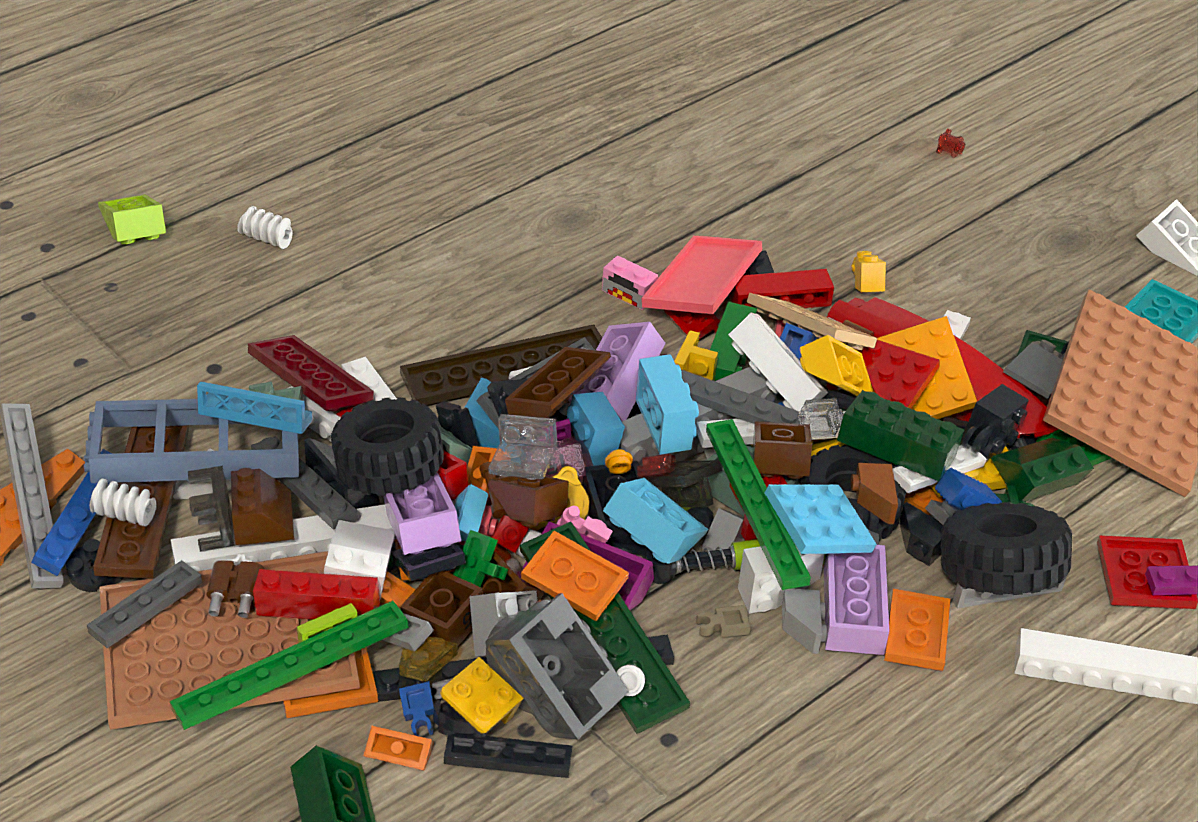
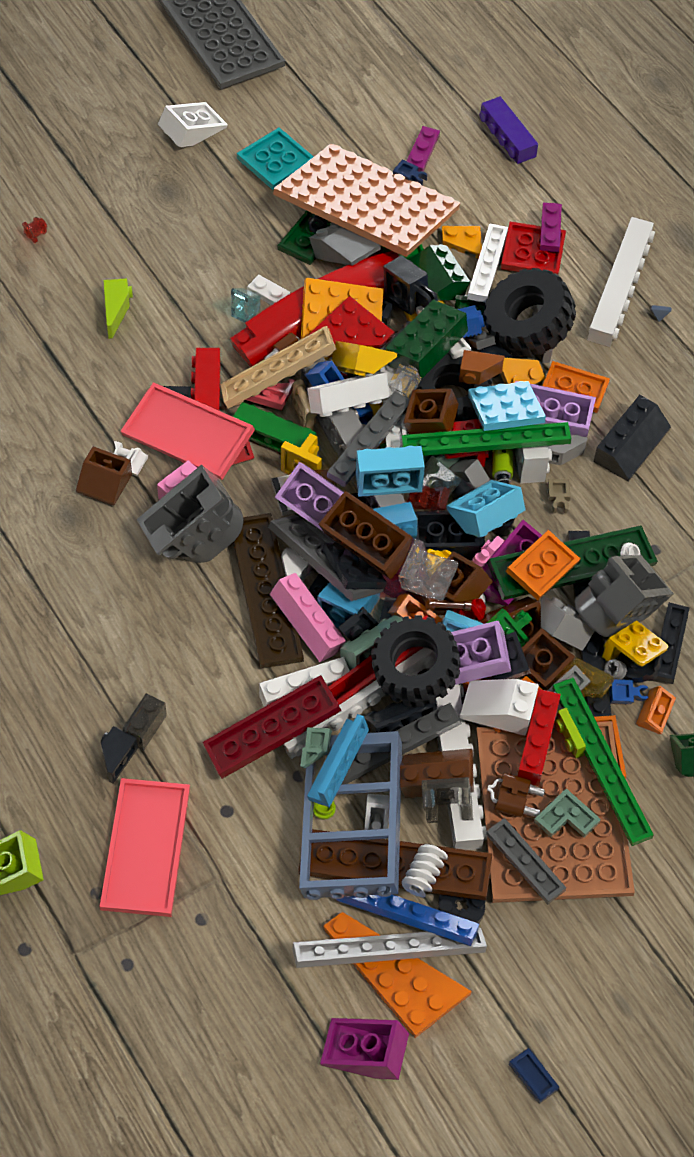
camera: 80 degrees left, 15 degrees up
white piece [237,206,293,249] -> none
light orange plate [605,449,633,474] -> none
yellow brick [851,251,886,292] -> none
none -> reddish brown slope [76,446,132,506]
none -> black slope [100,726,138,784]
none -> coral tile [100,778,190,917]
none -> lime slope [103,278,133,339]
none -> white piece [113,441,148,476]
none -> clear smoke brick [122,693,167,751]
none -> dark grey brick [137,464,243,563]
none -> clear light blue slope [231,288,260,322]
none -> bright pink brick [270,573,346,662]
none -> lime plate [313,801,336,820]
none -> light orange wing [442,226,482,259]
none -> white plate [467,224,508,303]
none -> light orange wing [501,358,545,384]
none -> sand green plate [534,788,601,838]
none -> black slope [593,394,671,482]
none -> sand blue slope [650,305,672,322]

